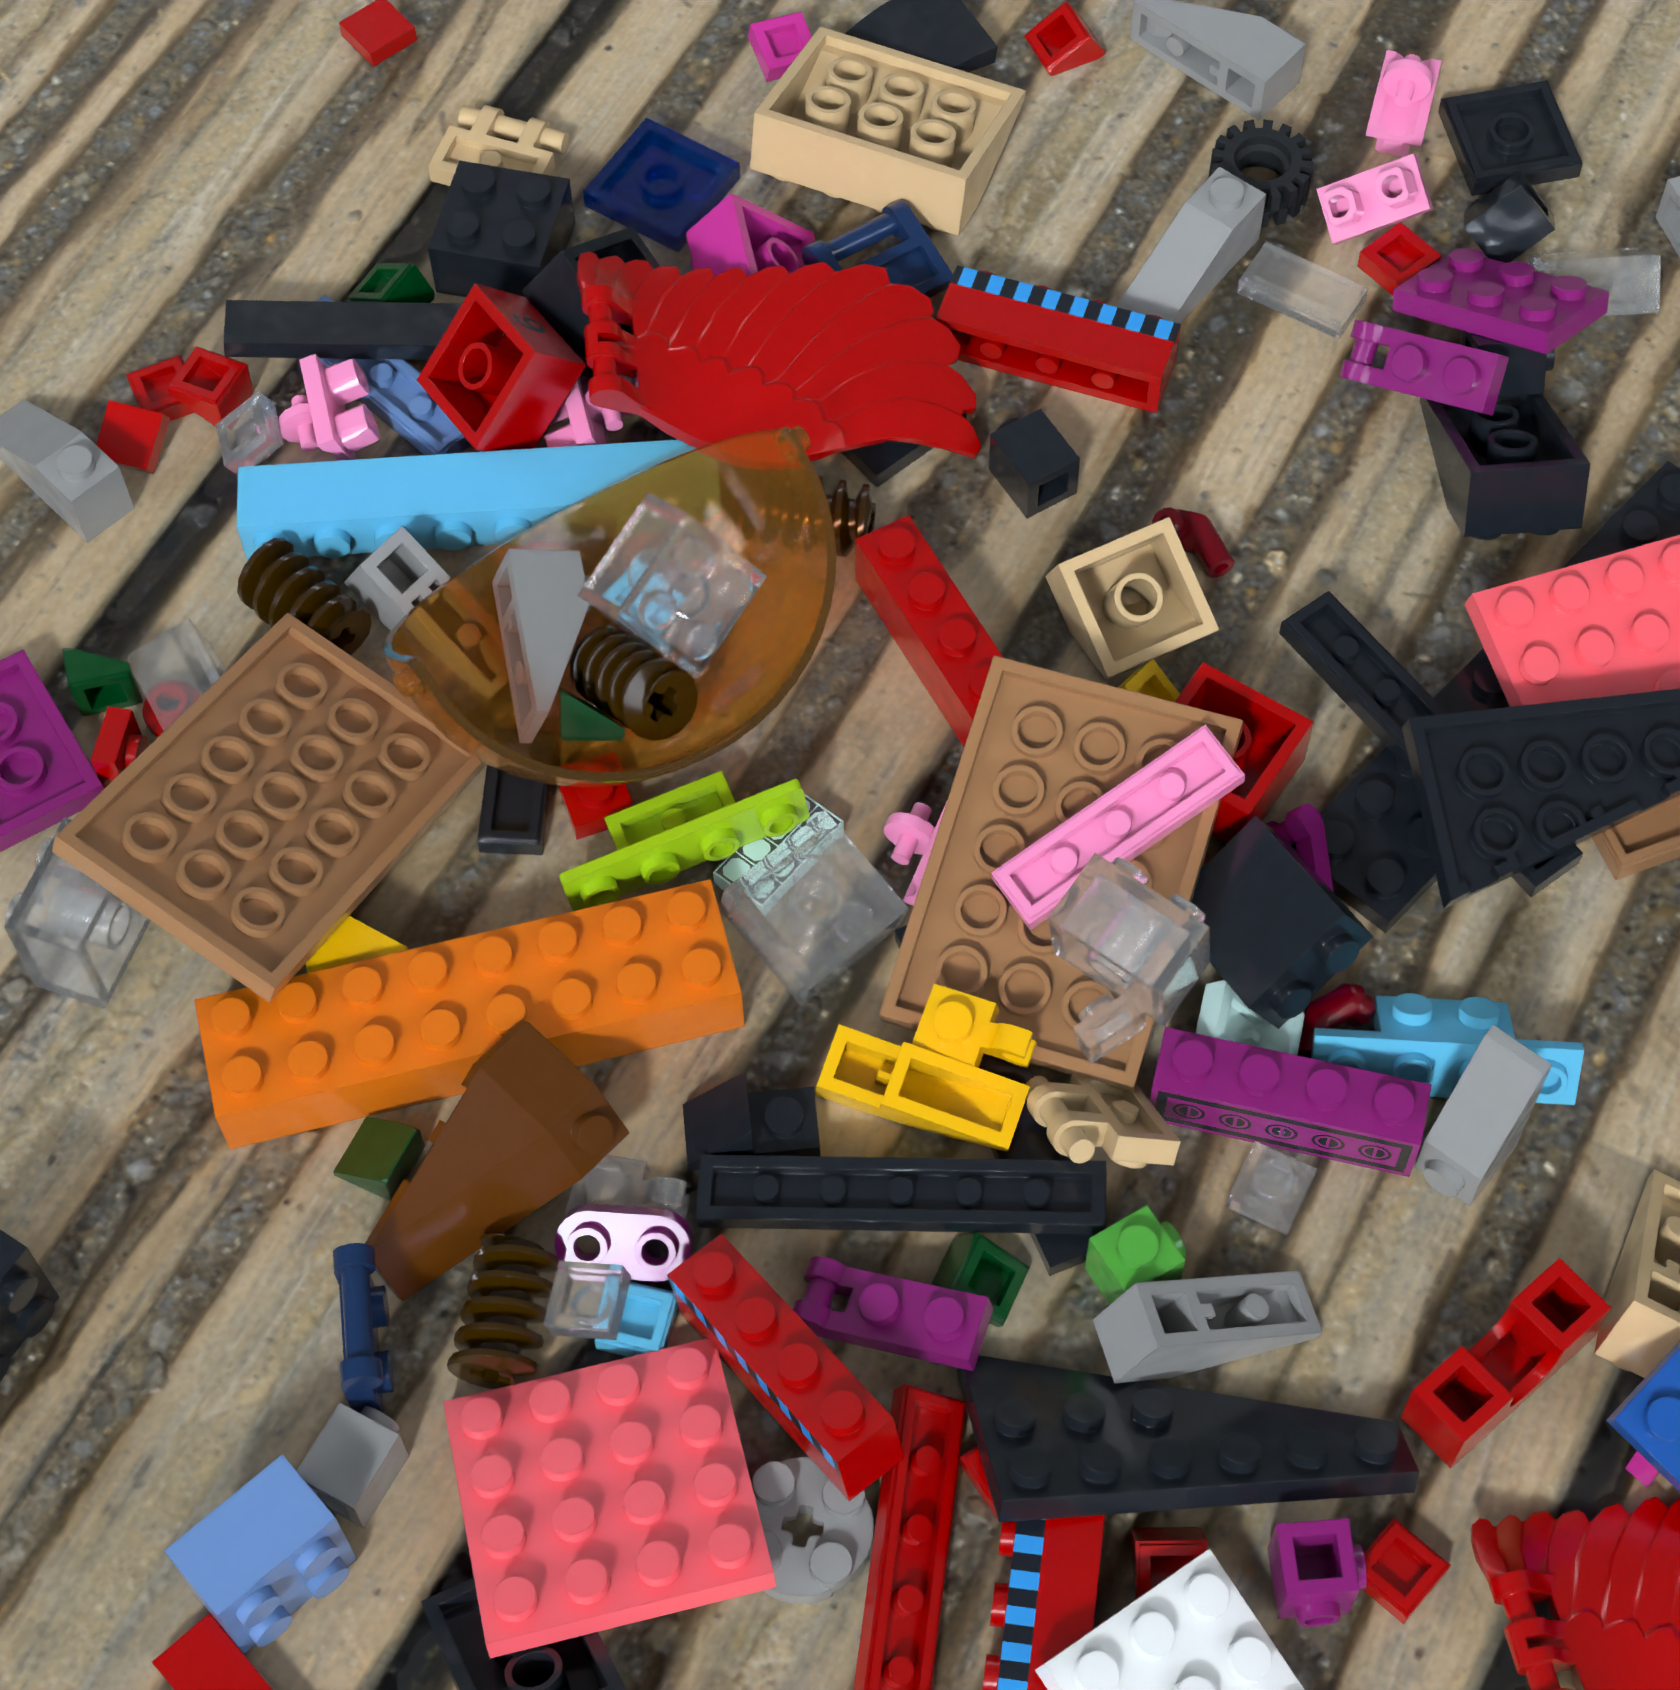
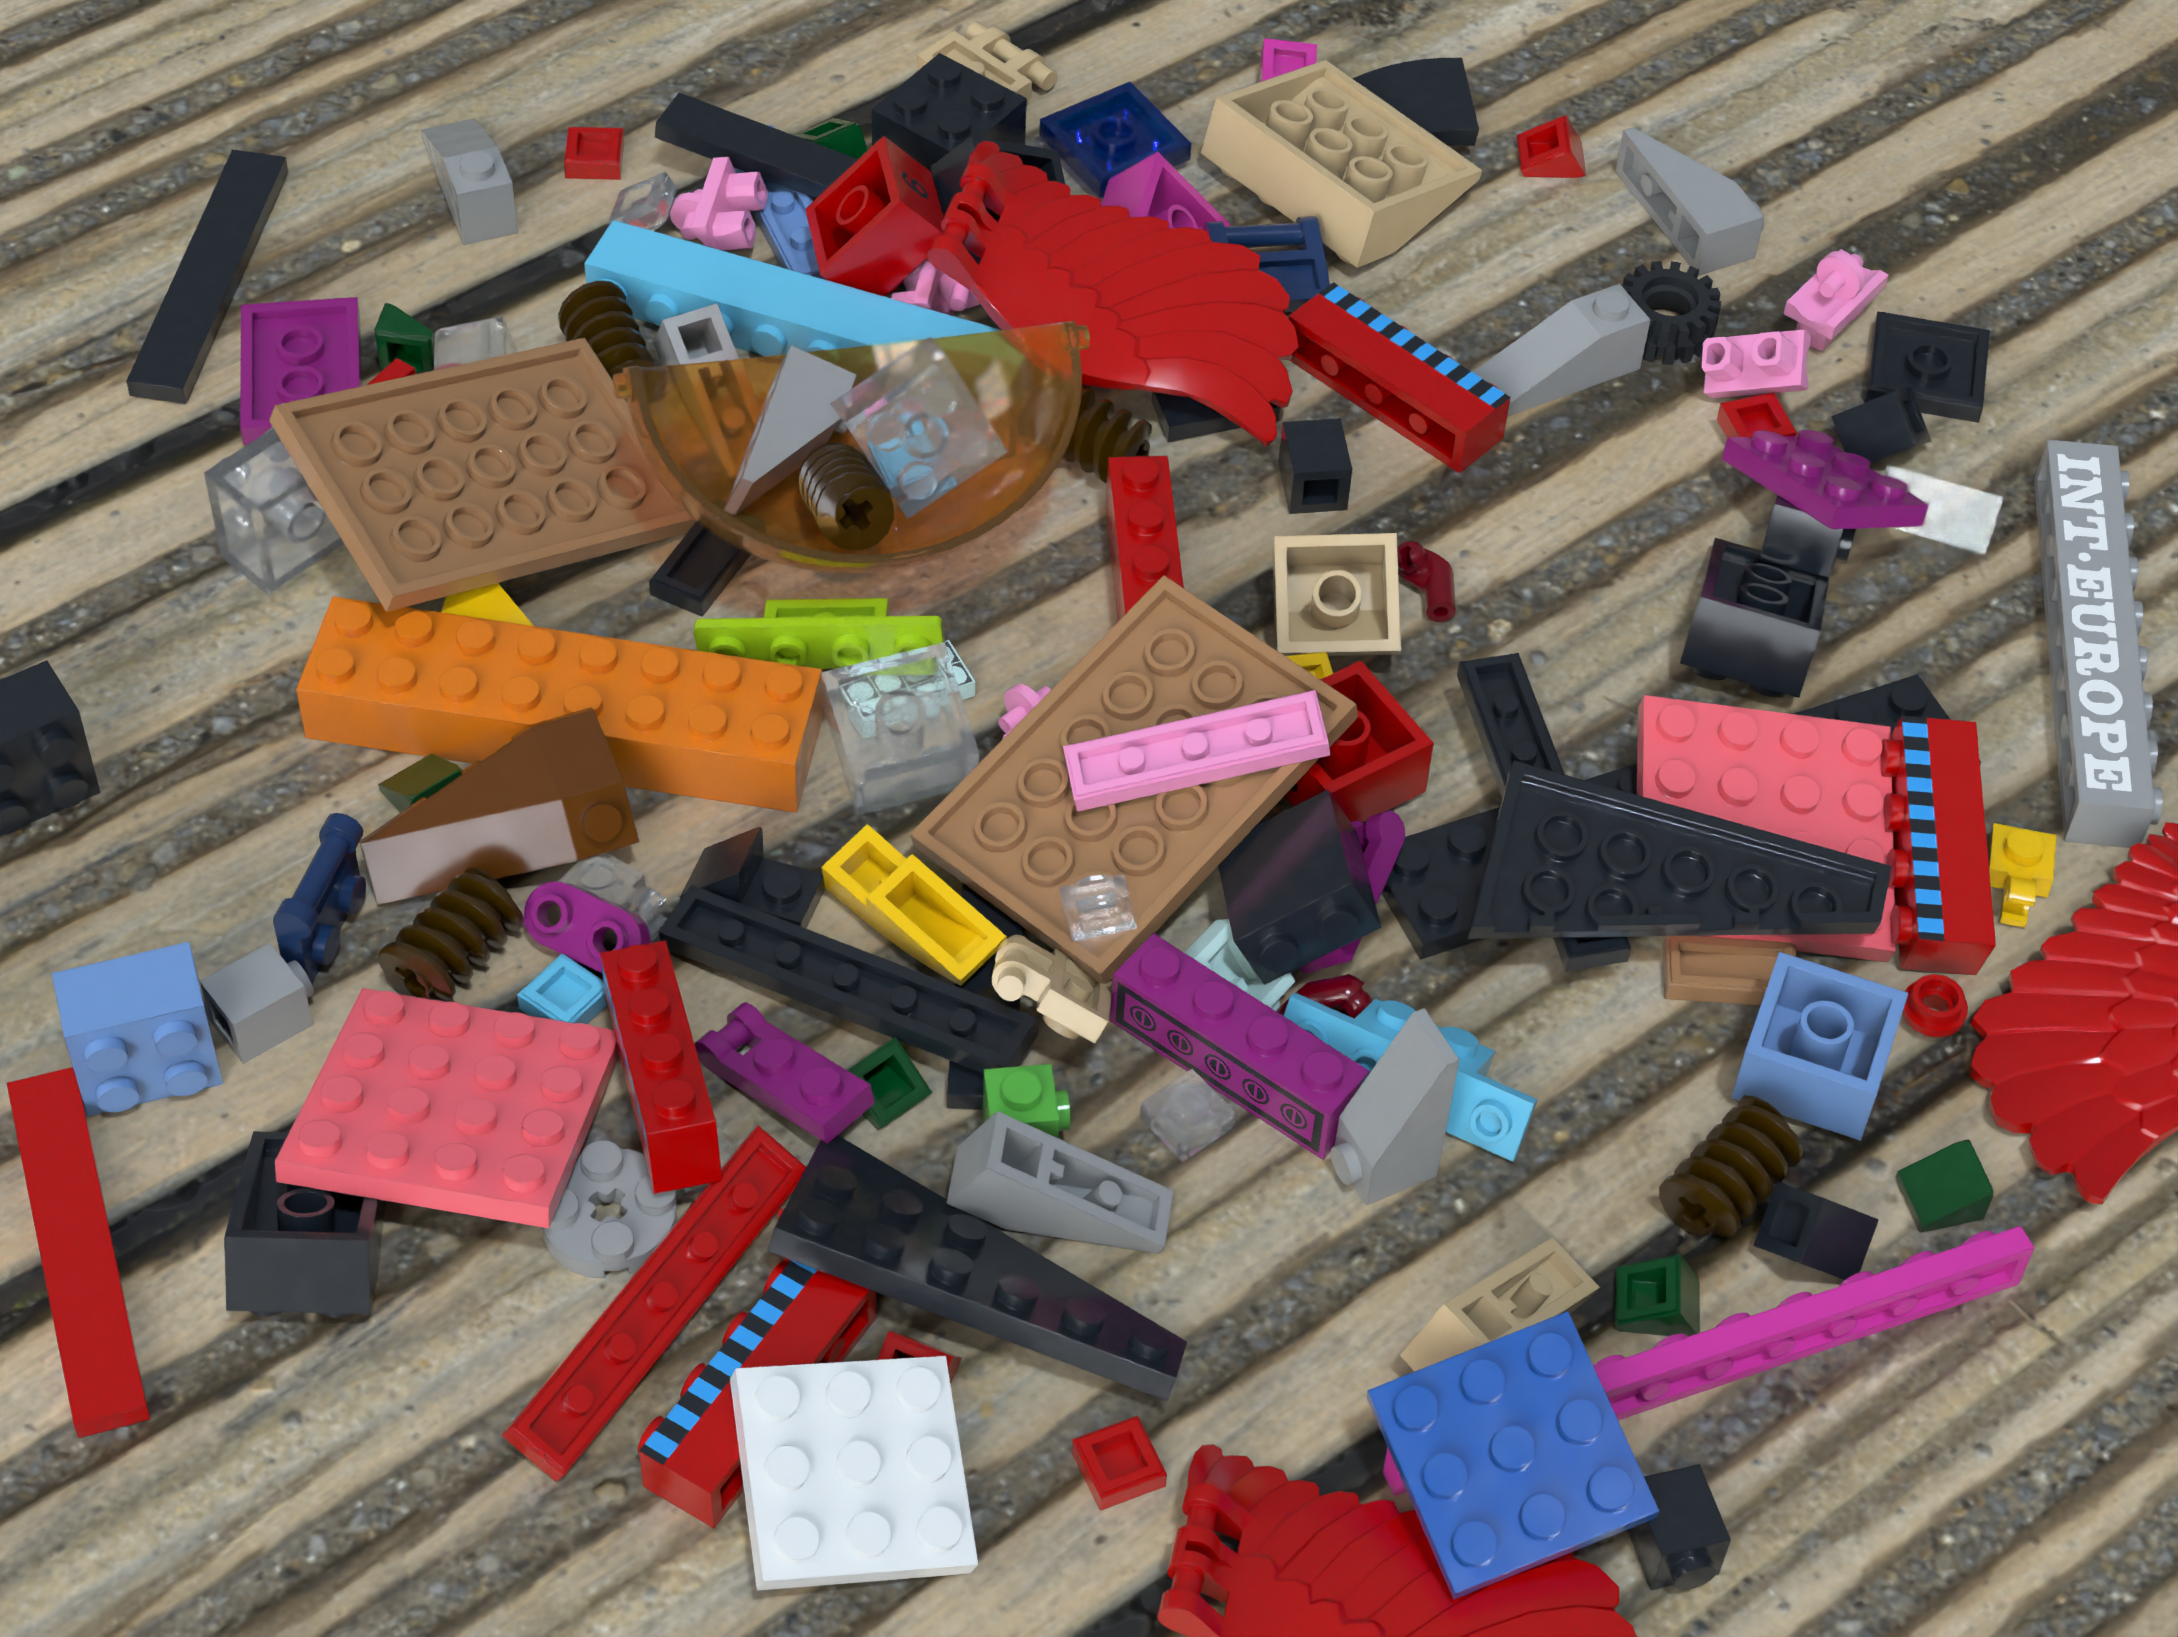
camera: 20 degrees right, 10 degrees down
red tile [96,400,170,474] -> none
red slope [166,346,253,431] -> none
clear plate [543,1261,631,1340] -> none
red plate [556,757,634,840] -> none
dark green slope [559,687,625,741] -> none
yellow plate [912,984,1037,1068] -> none
clear brick [1048,853,1210,1026] -> none
clear tile [1237,241,1368,340] -> none
magenta brick [1267,1518,1367,1627] -> none
magenta plate [1339,319,1509,416] -> none
red arch [1400,1258,1612,1469] -> none

